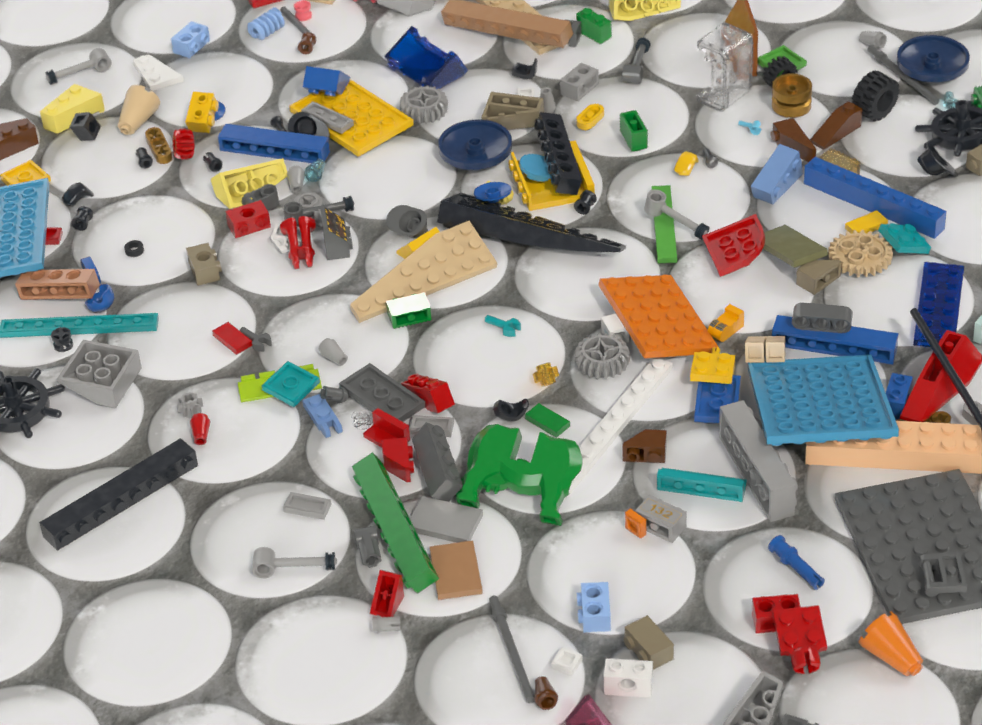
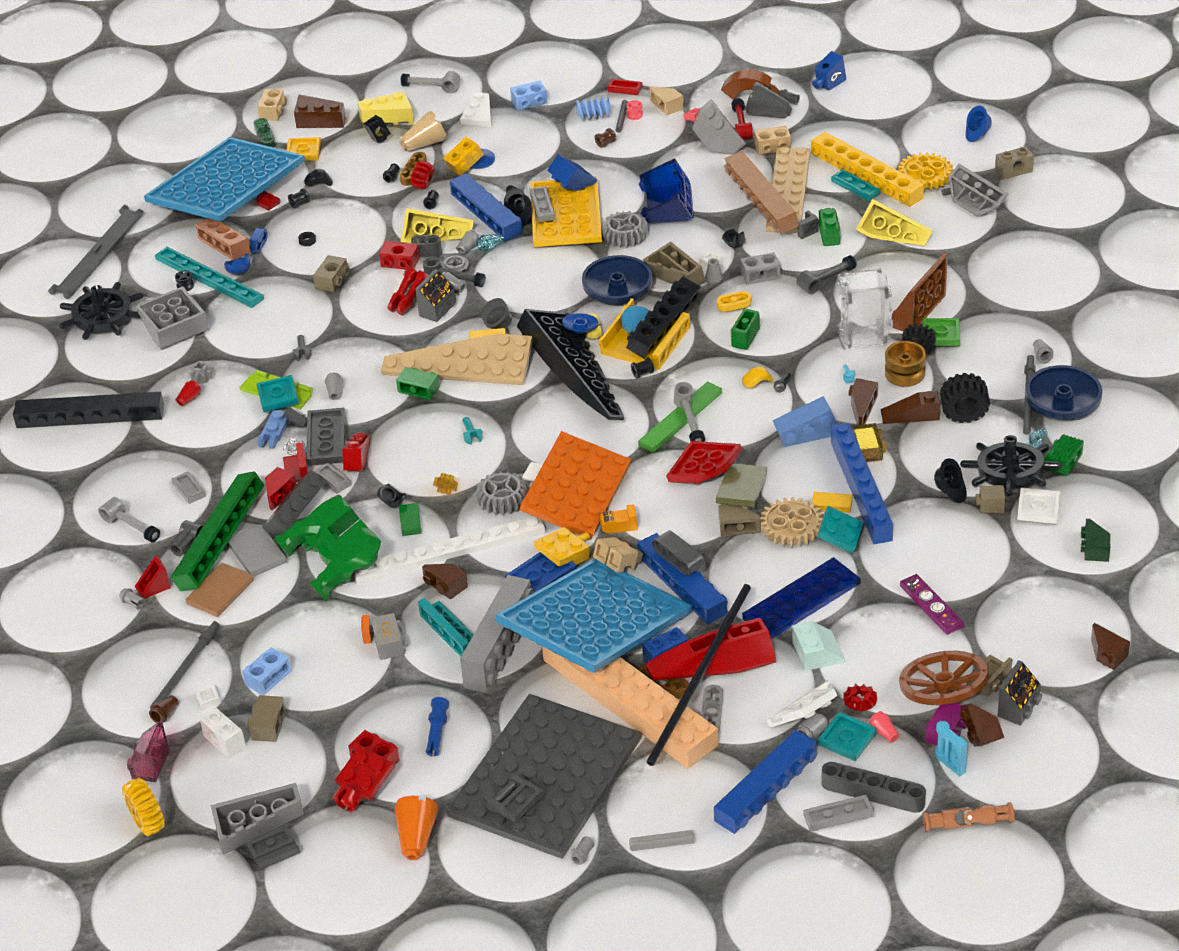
camera: 40 degrees right, 0 degrees up
red tile [212,322,252,355] -> none

